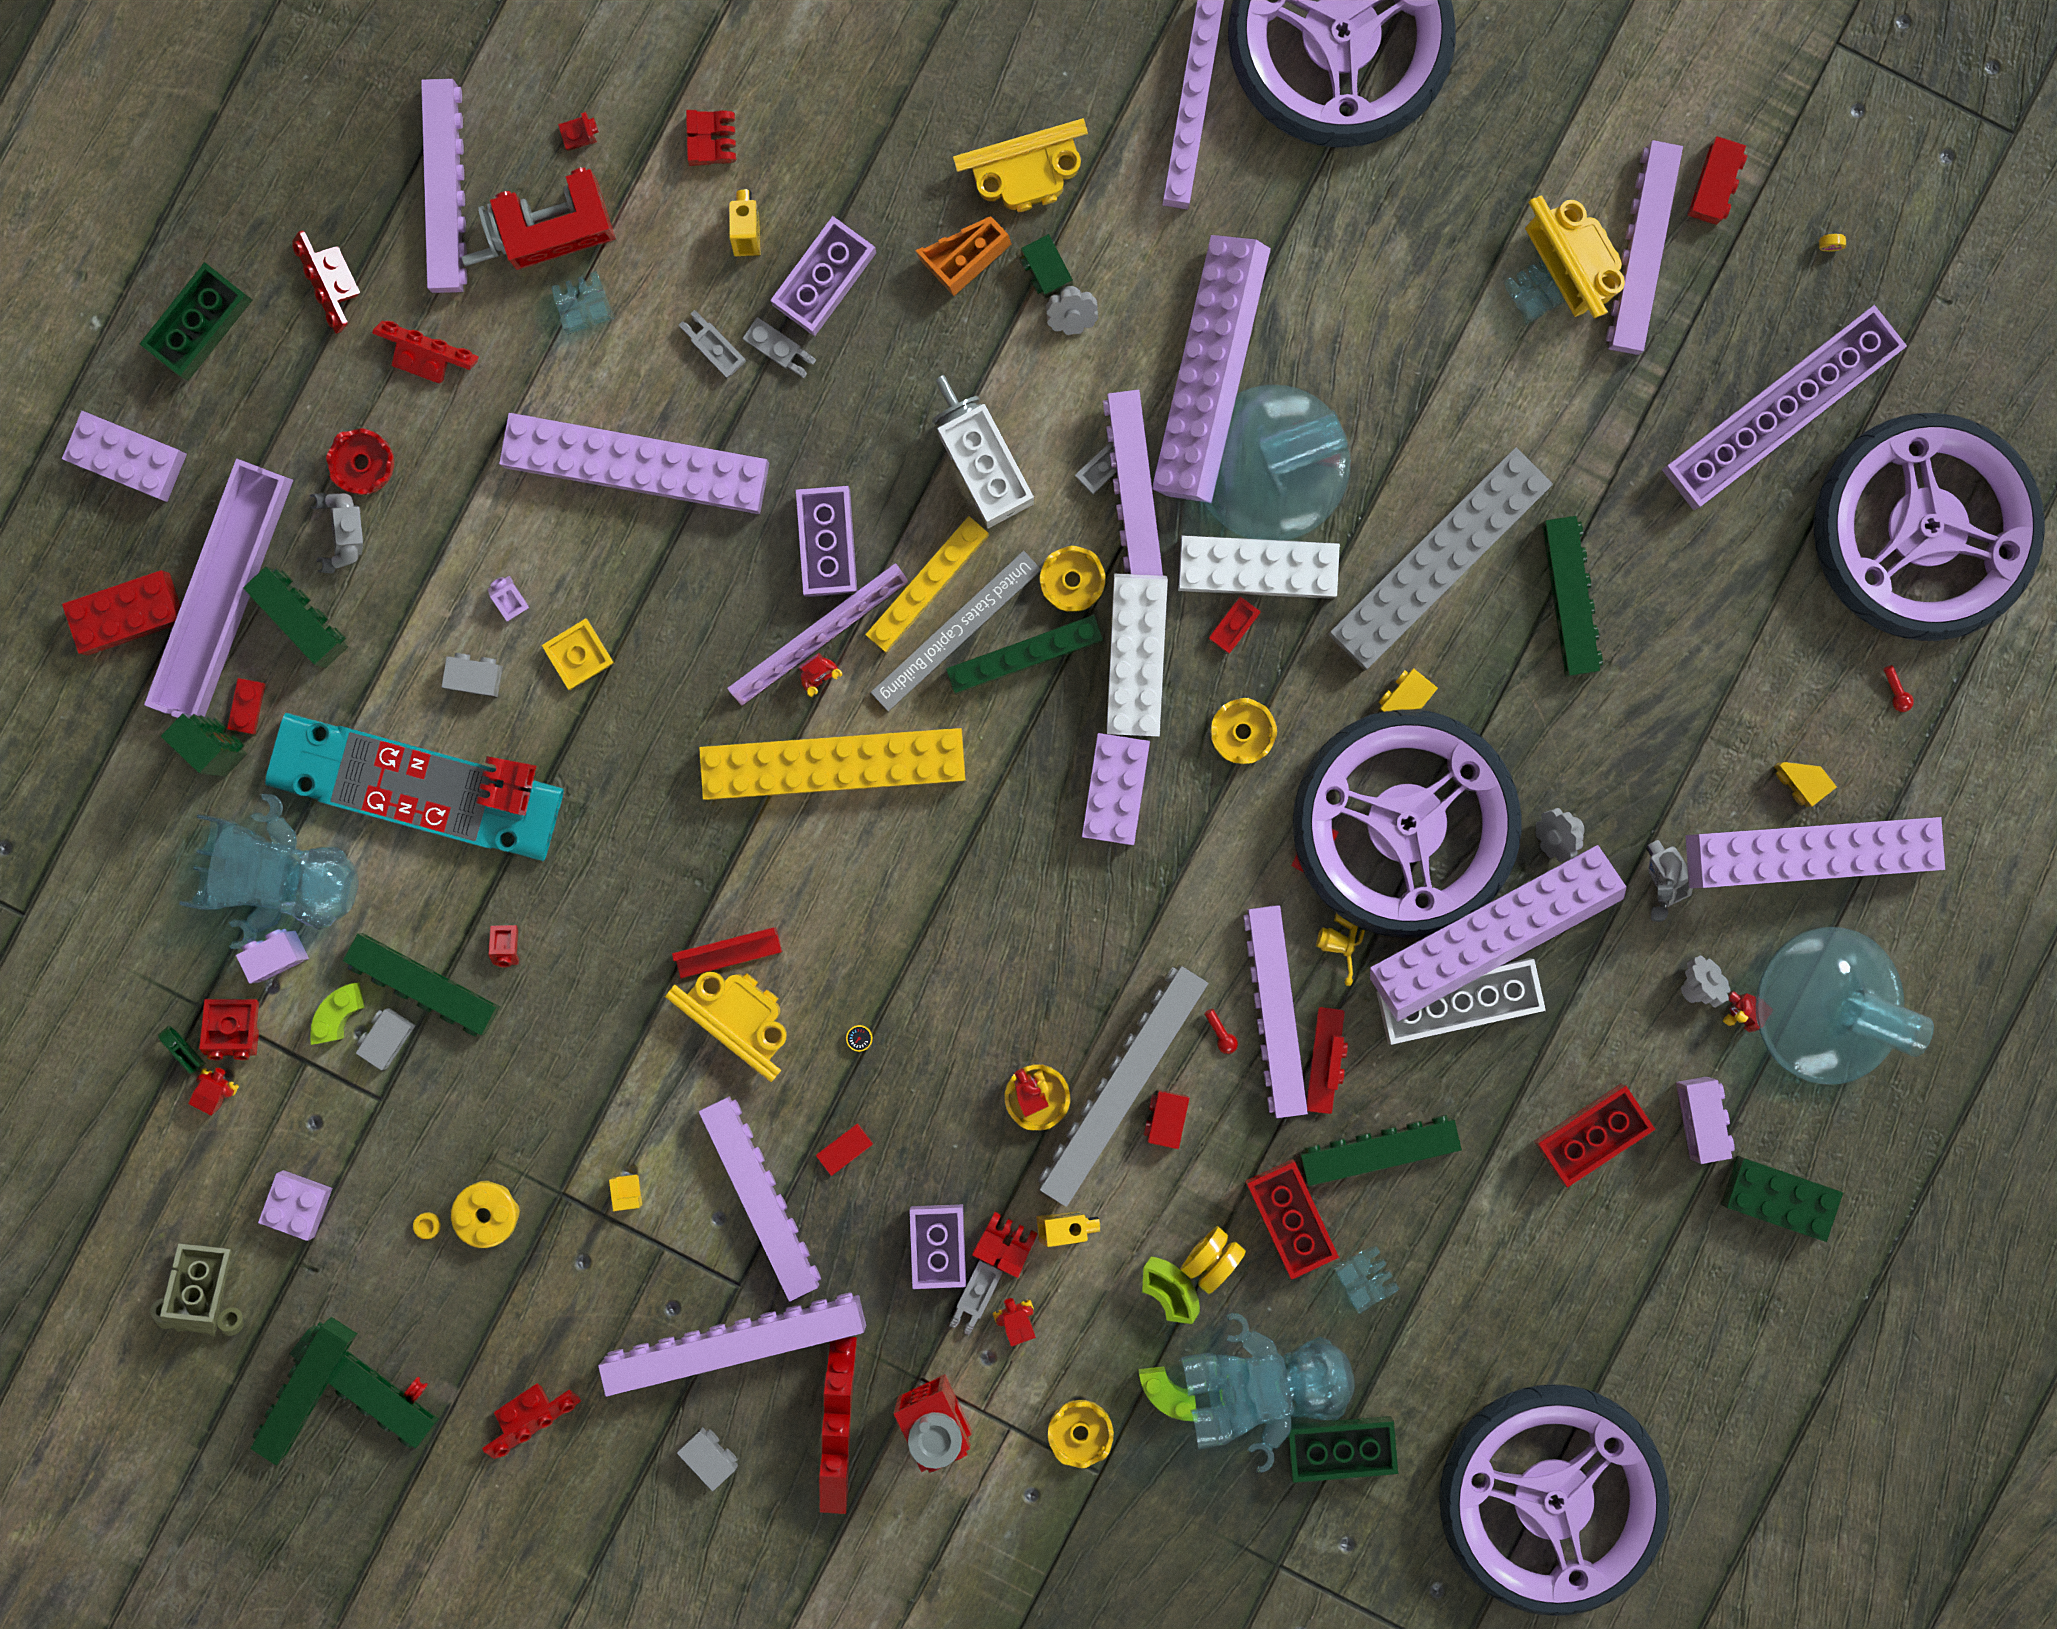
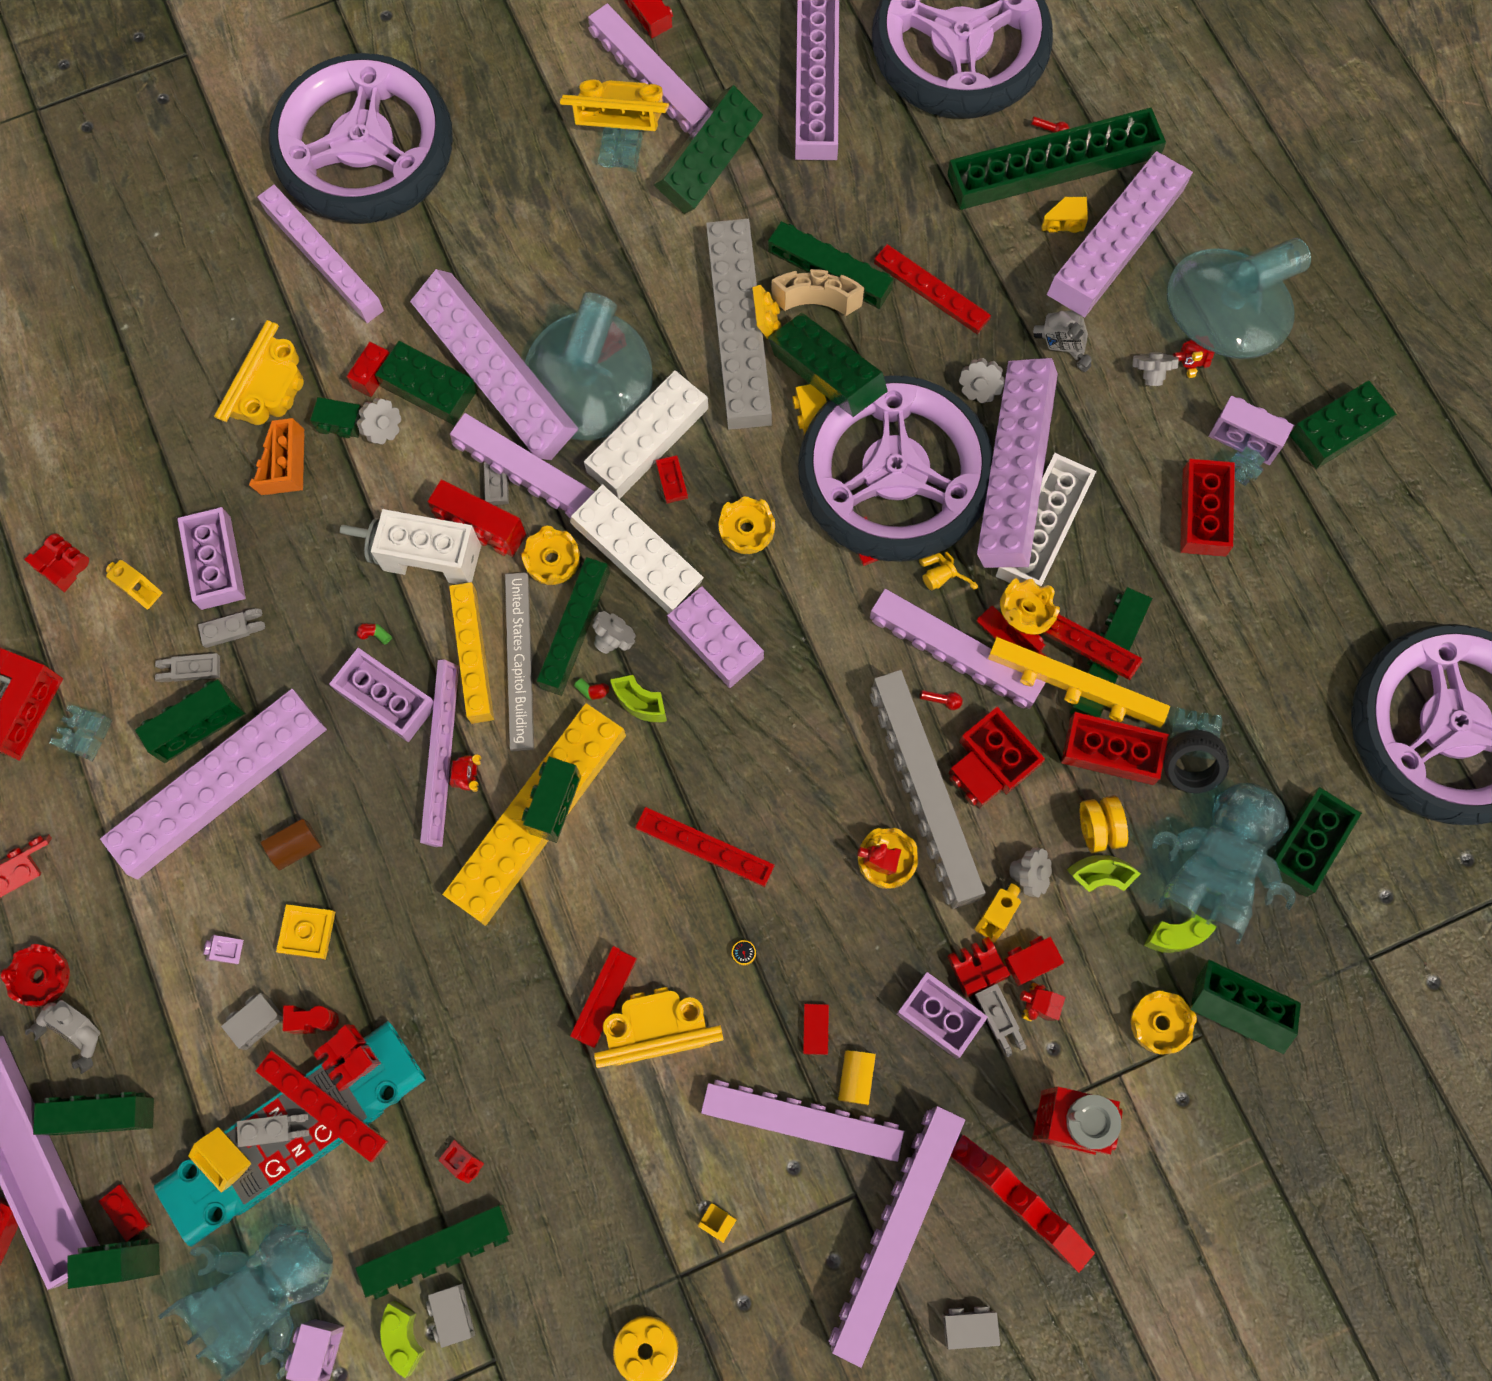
camera: 50 degrees left, 15 degrees down
none -> dark green brick [135,679,246,763]
none -> yellow brick [188,1127,251,1193]
none -> light grey hinge [237,1114,309,1147]
none -> red plate [255,1050,389,1162]
none -> reddish brown brick [260,819,322,871]
none -> red legs [283,1005,339,1035]
none -> red brick [346,342,390,397]
none -> arm [356,623,392,645]
none -> dark green brick [375,341,477,426]
none -> red brick [427,479,526,557]
none -> dark green brick [522,756,582,843]
none -> arm [574,678,609,700]
none -> light grey plant [592,611,636,654]
none -> lime brick [610,675,667,722]
none -> red plate [635,807,775,888]
none -> dark green brick [654,85,763,214]
none -> yellow plate [752,285,781,340]
none -> dark green brick [768,312,888,417]
none -> tan brick [771,269,864,316]
none -> yellow brick [838,1051,876,1105]
none -> red plate [874,244,991,334]
none -> dark green brick [947,107,1166,210]
none -> red brick [959,706,1045,795]
none -> yellow piece [988,637,1170,728]
none -> yellow plate [1000,578,1060,635]
none -> red brick [1004,936,1064,987]
none -> light grey plant [1010,847,1052,898]
none -> red plate [1023,606,1143,680]
none -> black tyre [1163,729,1229,794]
none -> dark green brick [1190,959,1301,1054]
none -> clear light blue brick [1230,446,1265,486]

